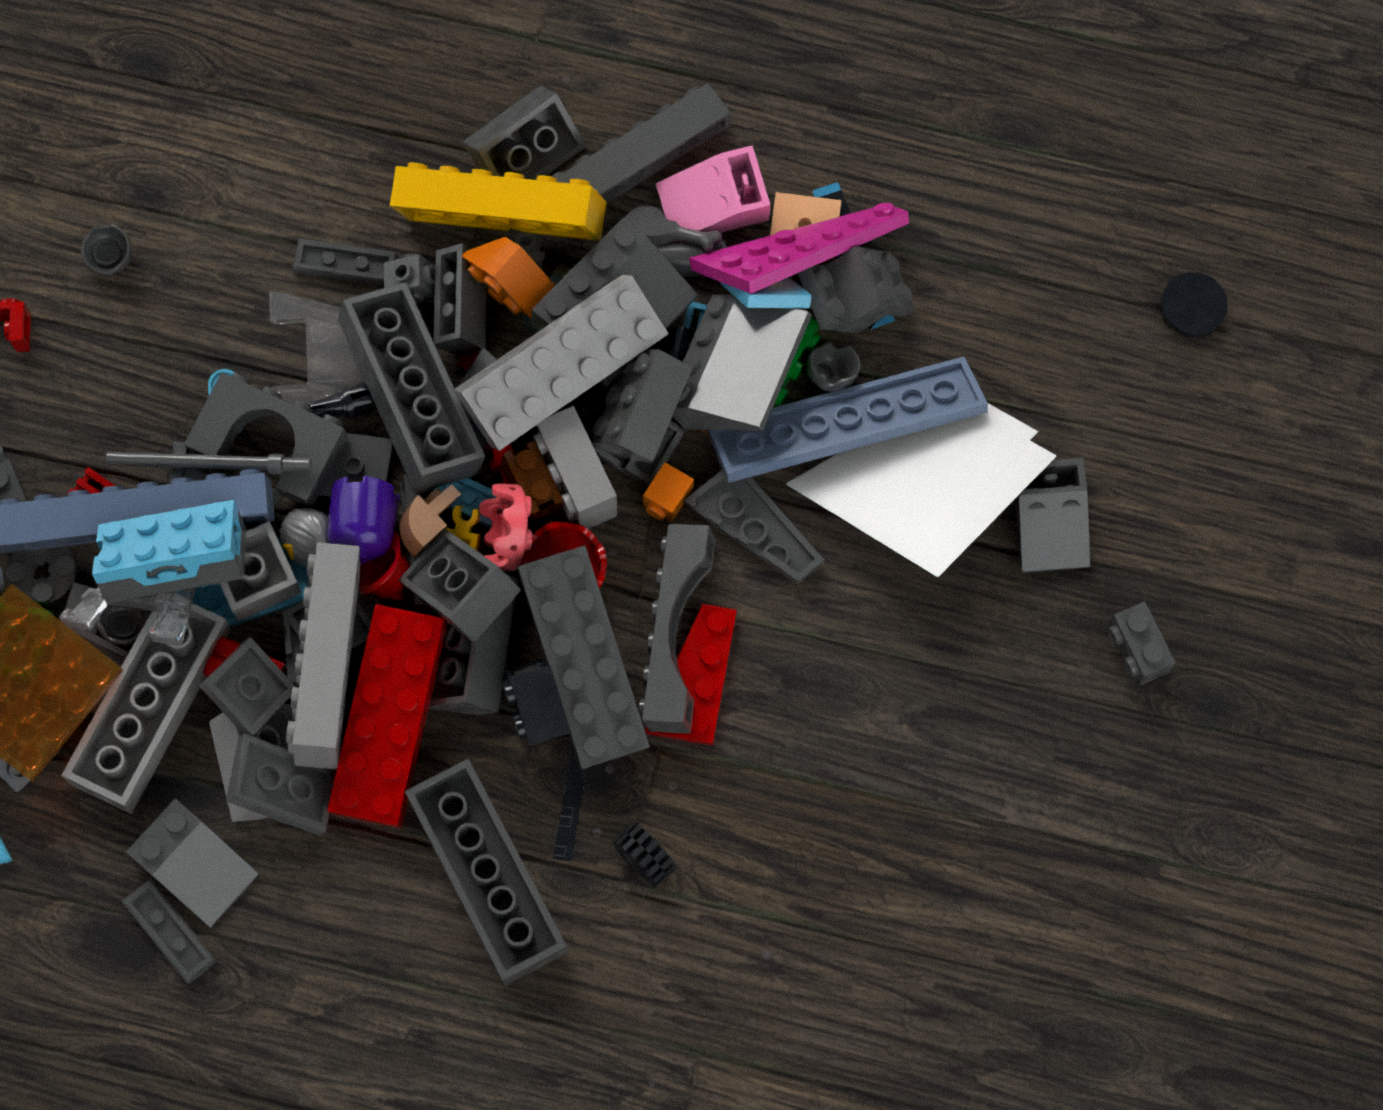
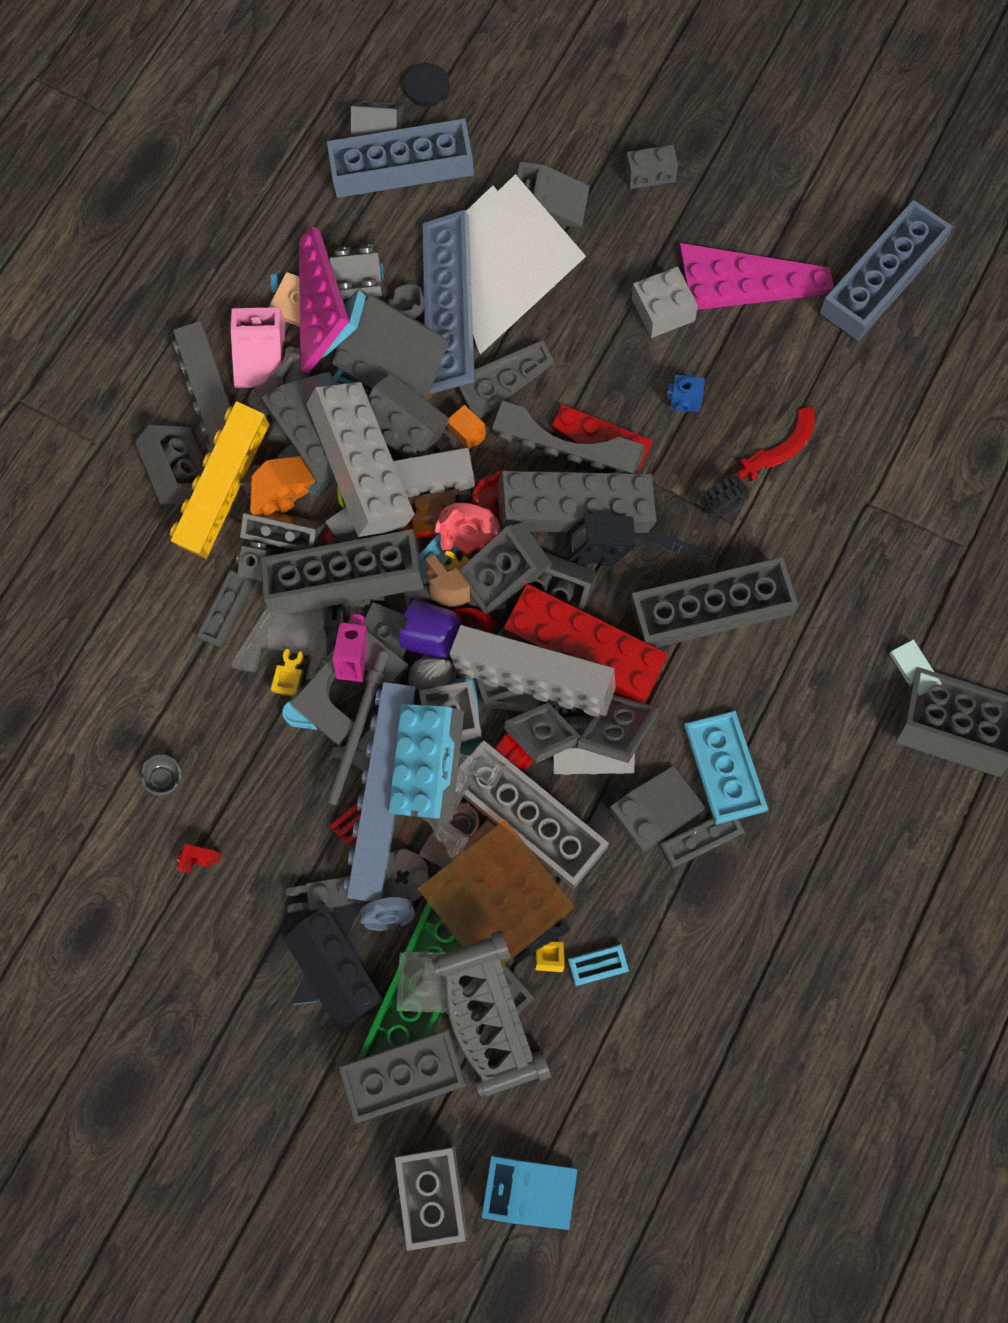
camera: 65 degrees left, 0 degrees up
none -> yellow plate [271,649,304,696]
none -> sand blue brick [327,119,474,198]
none -> dark pink torso [333,614,369,682]
none -> slope [351,100,404,136]
none -> light grey brick [632,267,698,338]
none -> blue brick [667,374,705,412]
none -> dark pink wing [679,243,834,310]
none -> medium azure tile [684,711,768,825]
none -> red sword [733,406,815,481]
none -> sand blue brick [820,200,953,341]

